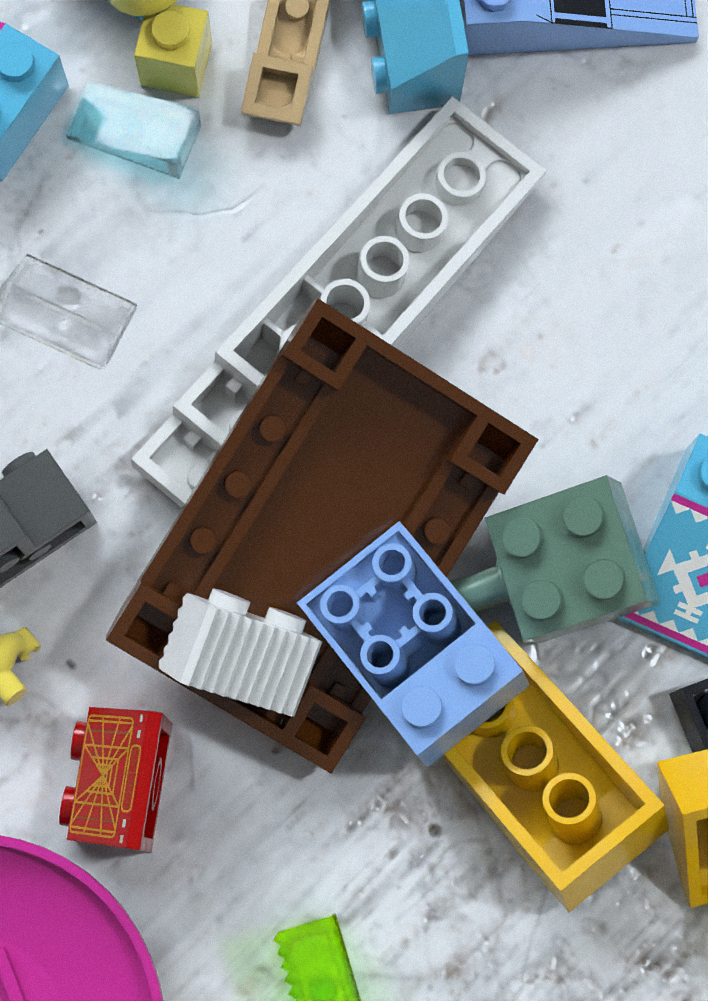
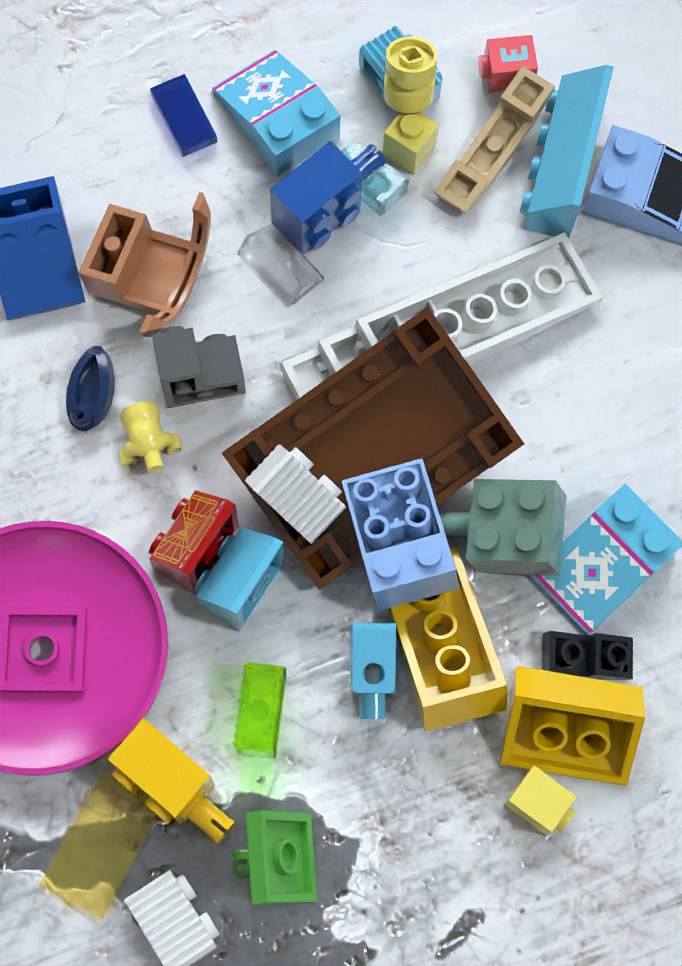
camera: 25 degrees right, 5 degrees down
none -> medium azure slope [194,527,284,631]
none -> blue brick [270,141,386,256]
none -> medium azure torso [350,623,396,719]

